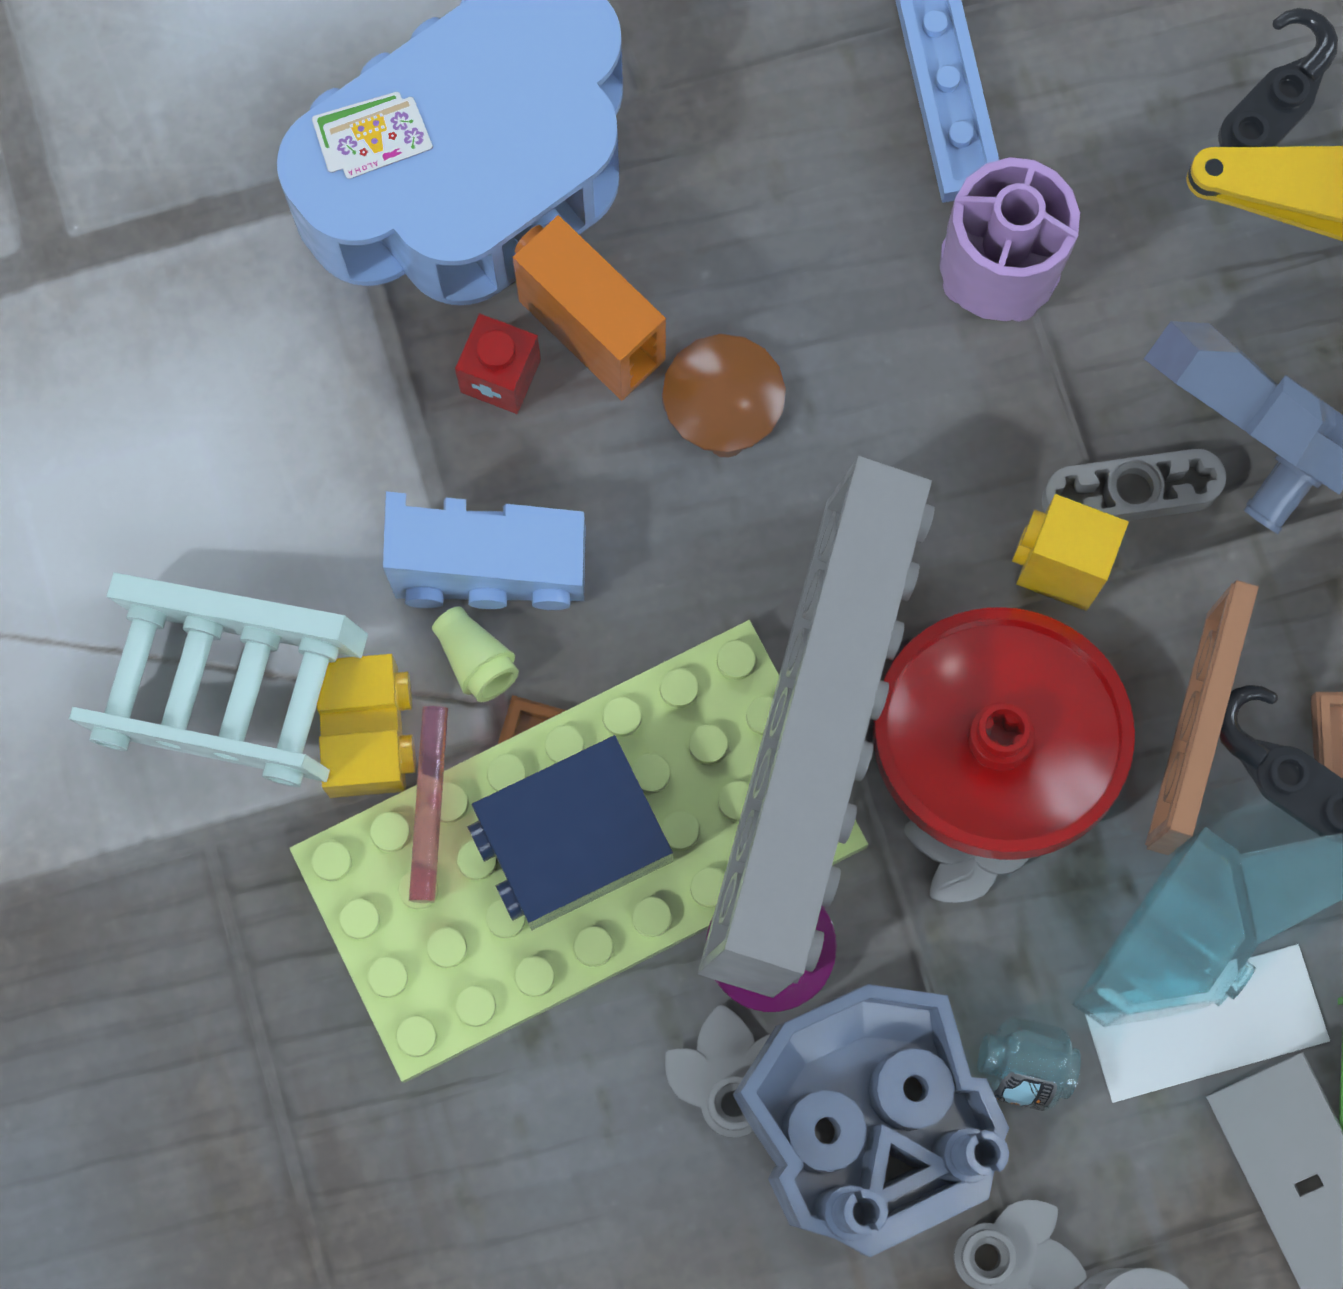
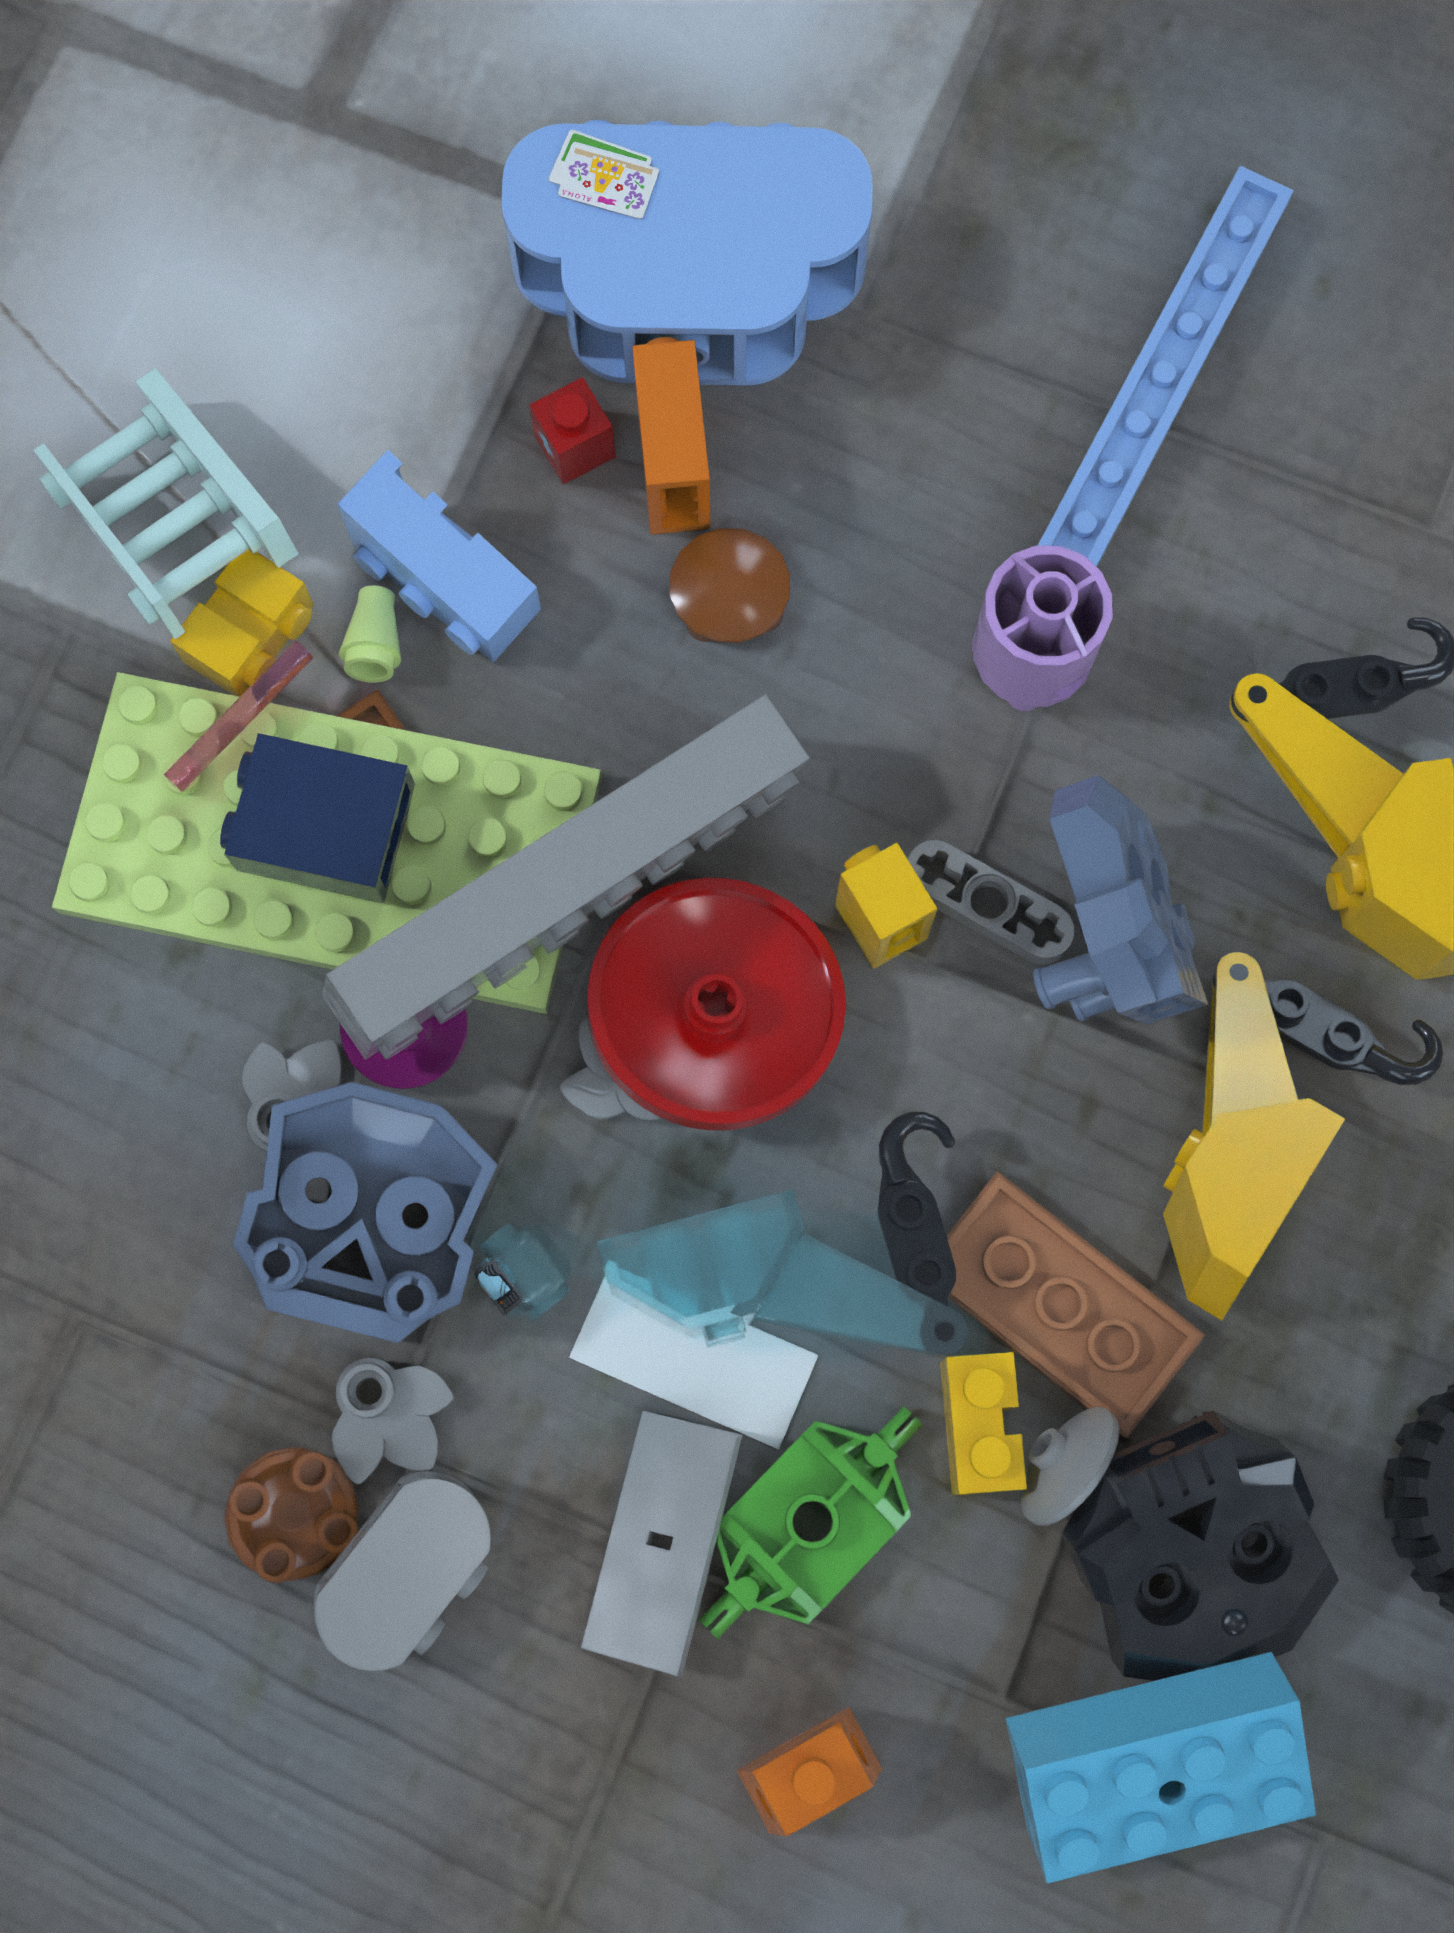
camera: 40 degrees right, 0 degrees up
nougat tile [1145,580,1259,856] -> none

